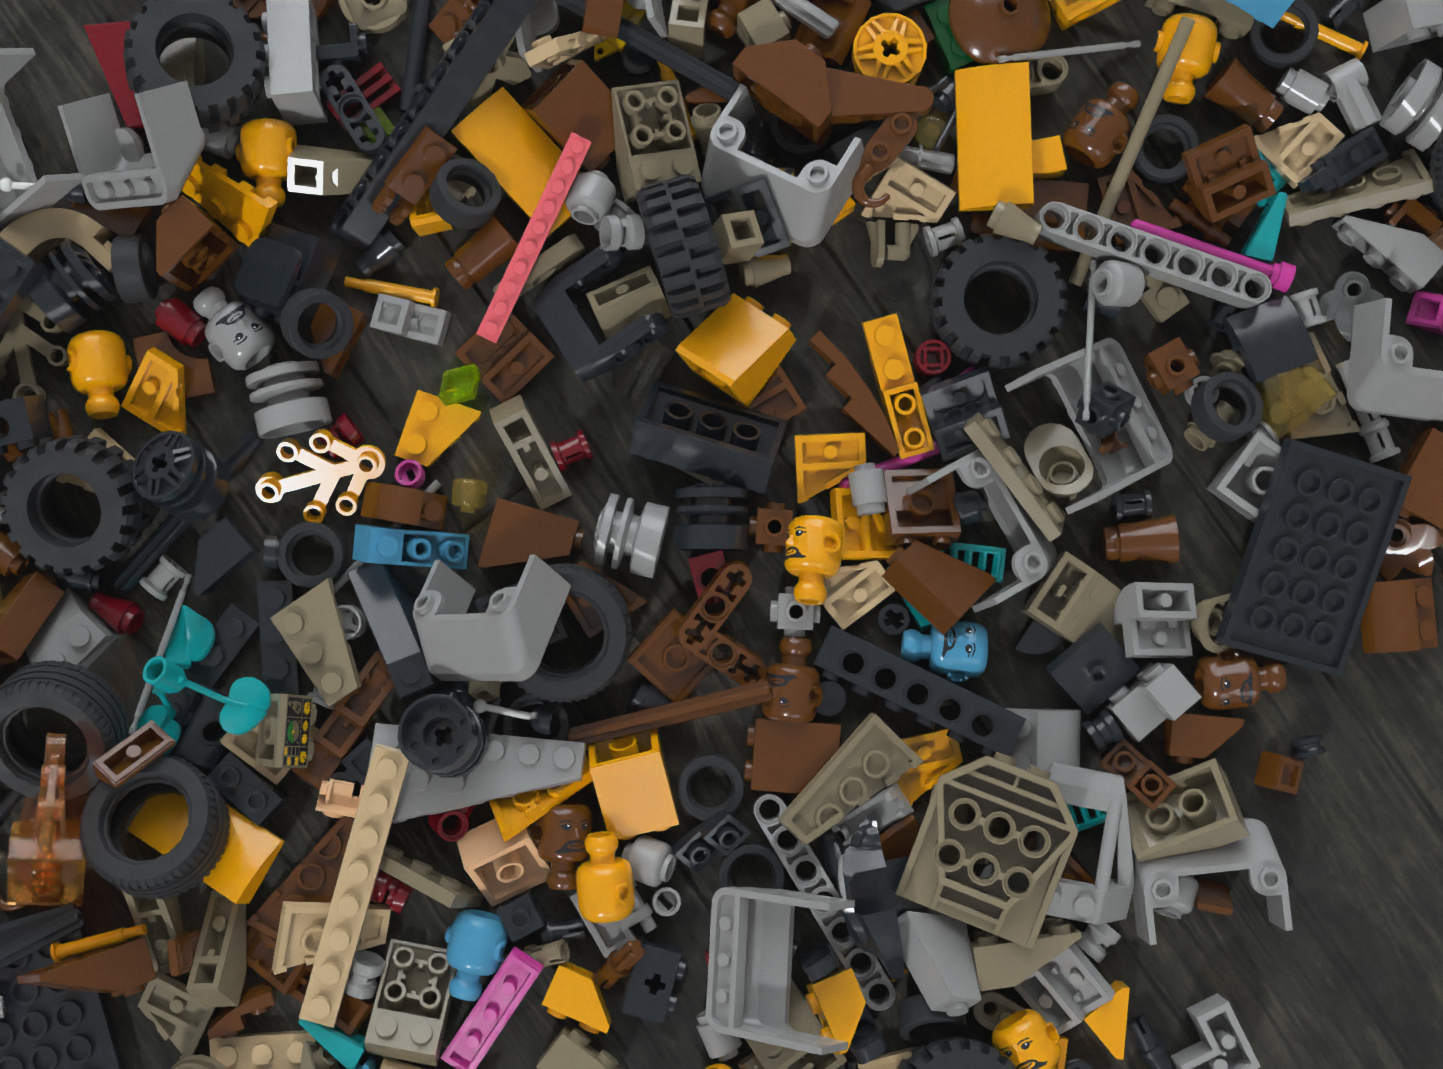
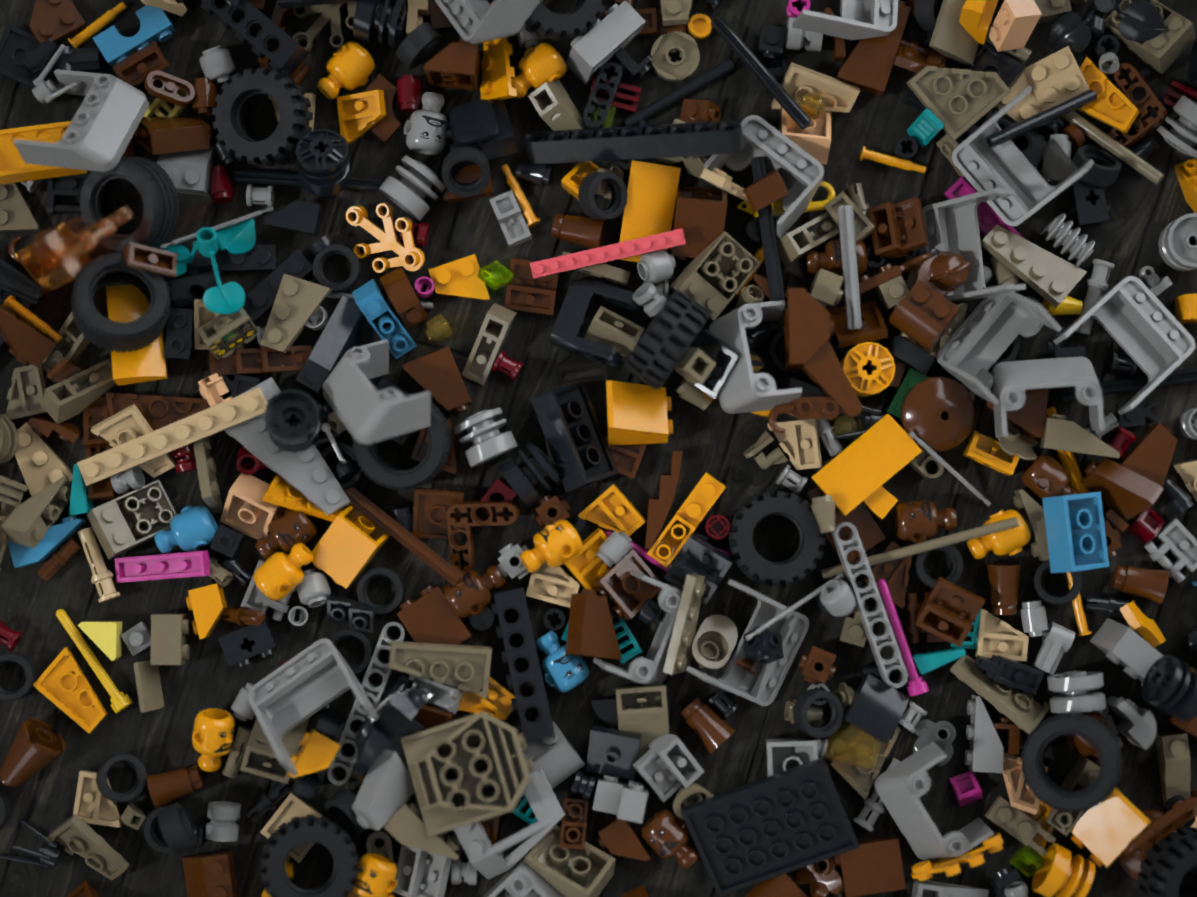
camera: 50 degrees right, 0 degrees up
reddish brown hinge [371,126,457,226] -> none

